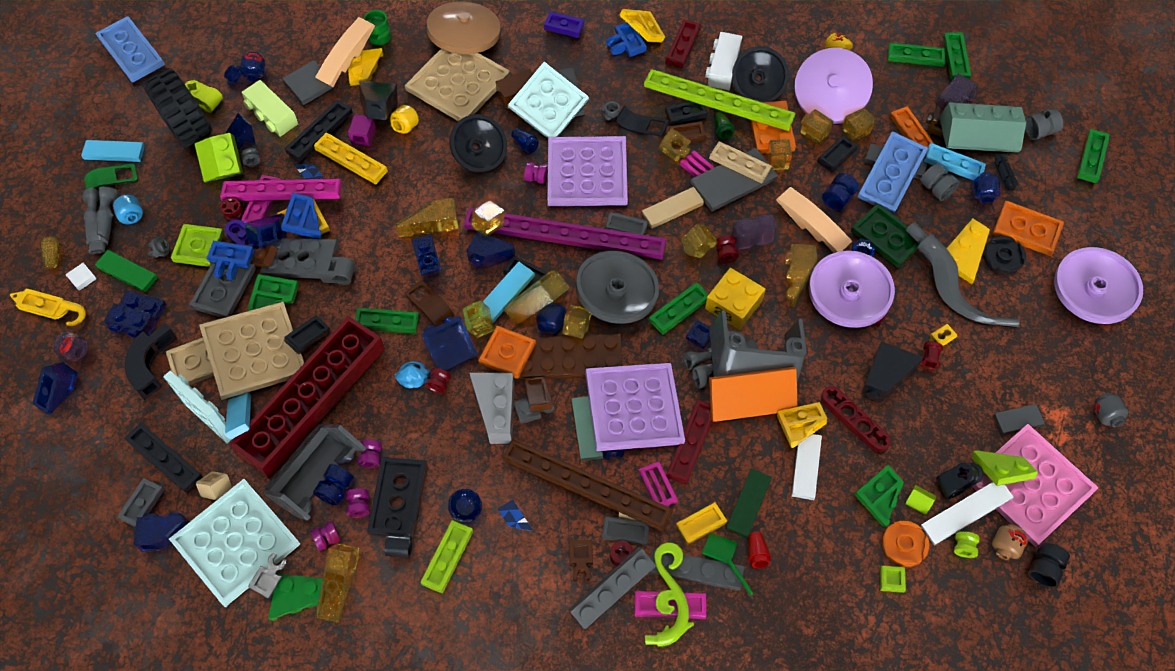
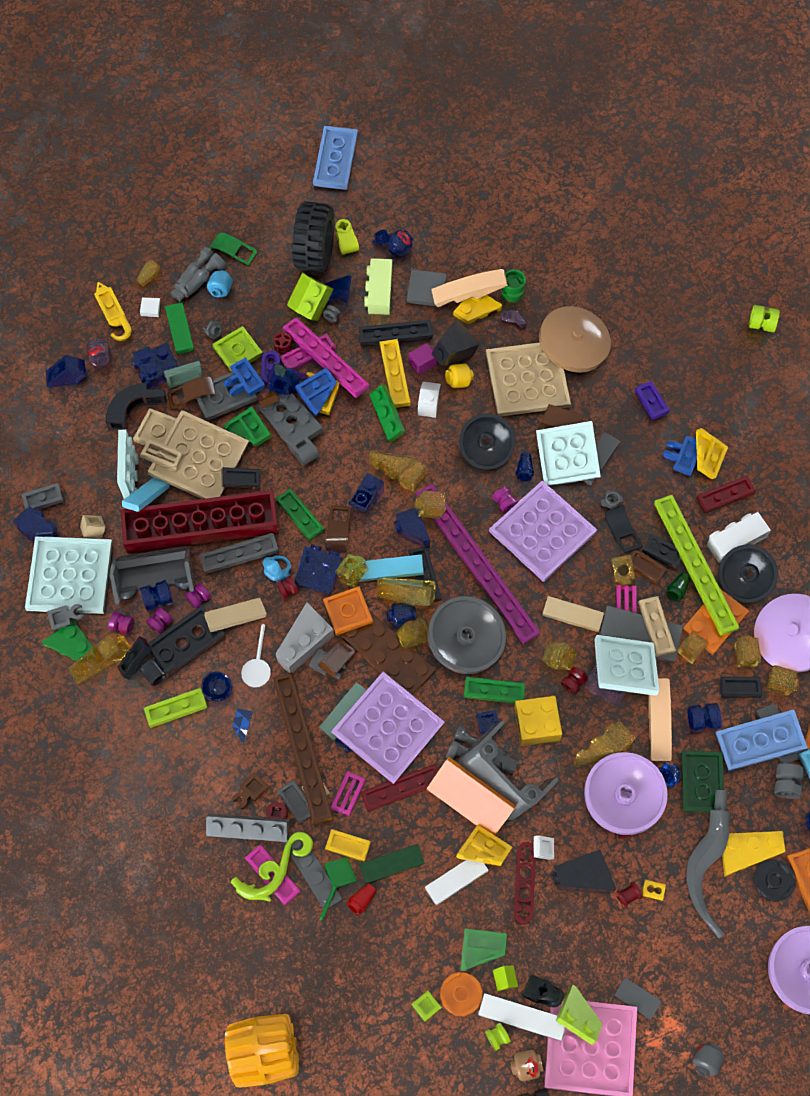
camera: 45 degrees right, 5 degrees up
medium azure tile [81,140,145,162] -> none
black plate [124,422,203,494] -> none
sticker [294,164,323,179] -> none
dark grey tile [604,212,649,235] -> none
none -> black plate [117,636,152,680]
none -> tan tile [140,439,183,471]
none -> sand green tile [164,361,204,388]
none -> reddish brown piece [167,377,215,410]
none -> dark grey plate [199,533,279,574]
none -> tan tile [204,598,267,632]
none -> white piece [241,624,271,687]
none -> green plate [369,385,406,442]
none -> white slope [418,382,441,418]
none -> clear purple arm [501,310,528,328]
none -> white tile [534,835,554,860]
none -> light aqua plate [594,635,659,696]

